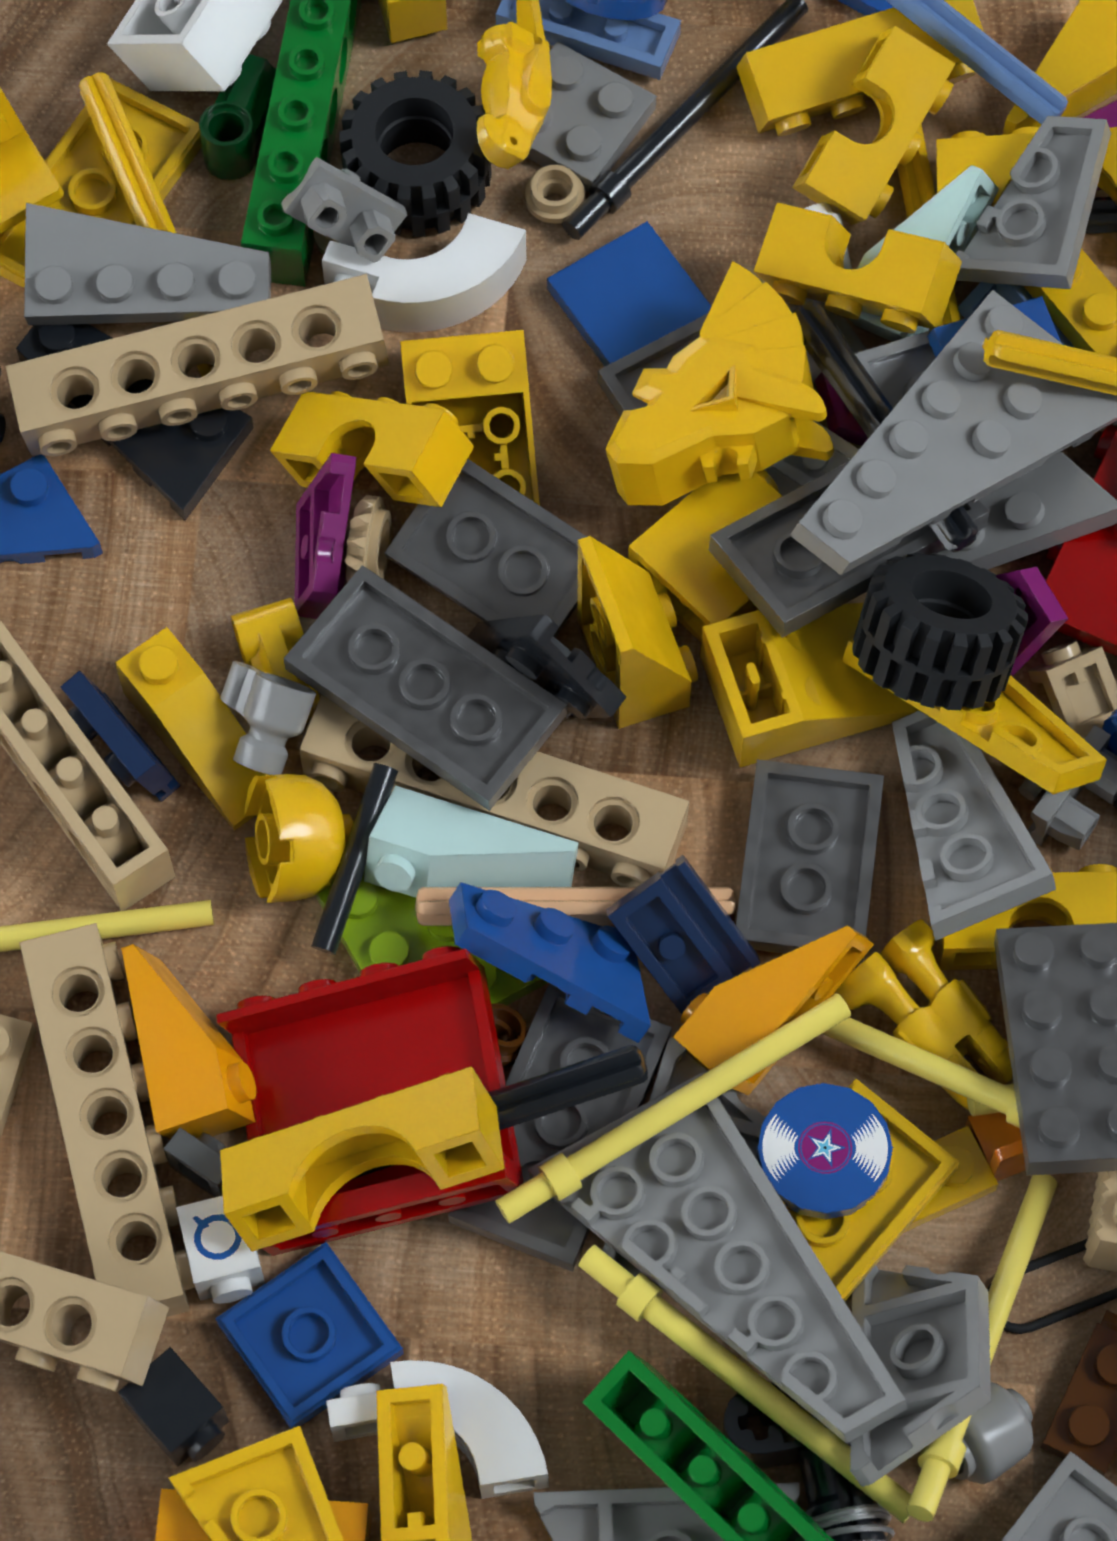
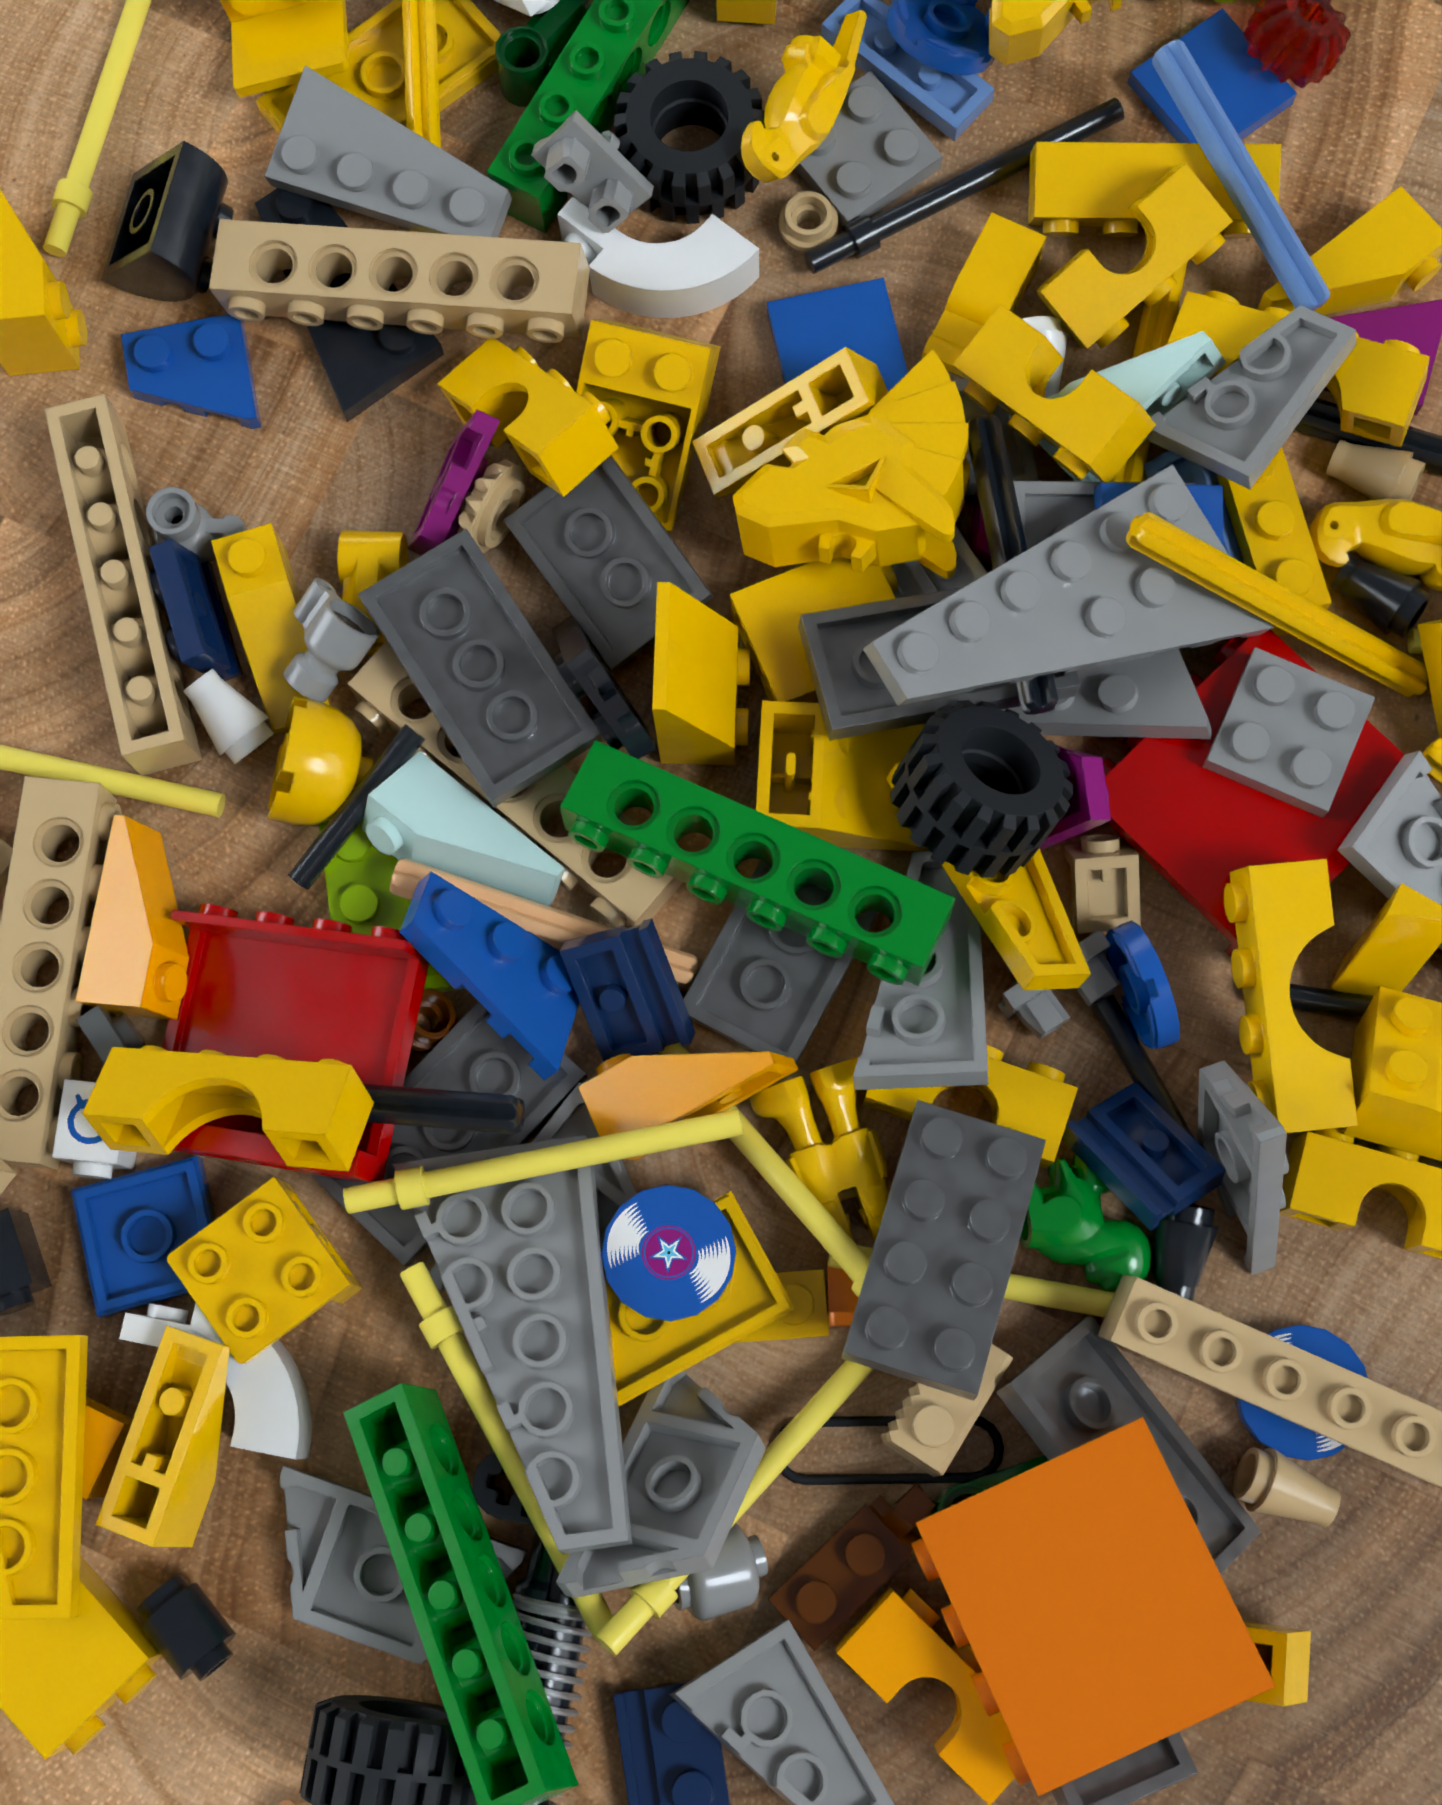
camera: 25 degrees right, 10 degrees up
none -> light grey piece [146,487,248,563]
none -> yellow bracket [167,1177,363,1364]
none -> white cone [183,668,274,764]
none -> green brick [560,740,955,987]
none -> yellow slope [692,347,888,497]
none -> yellow piece [921,212,1047,378]

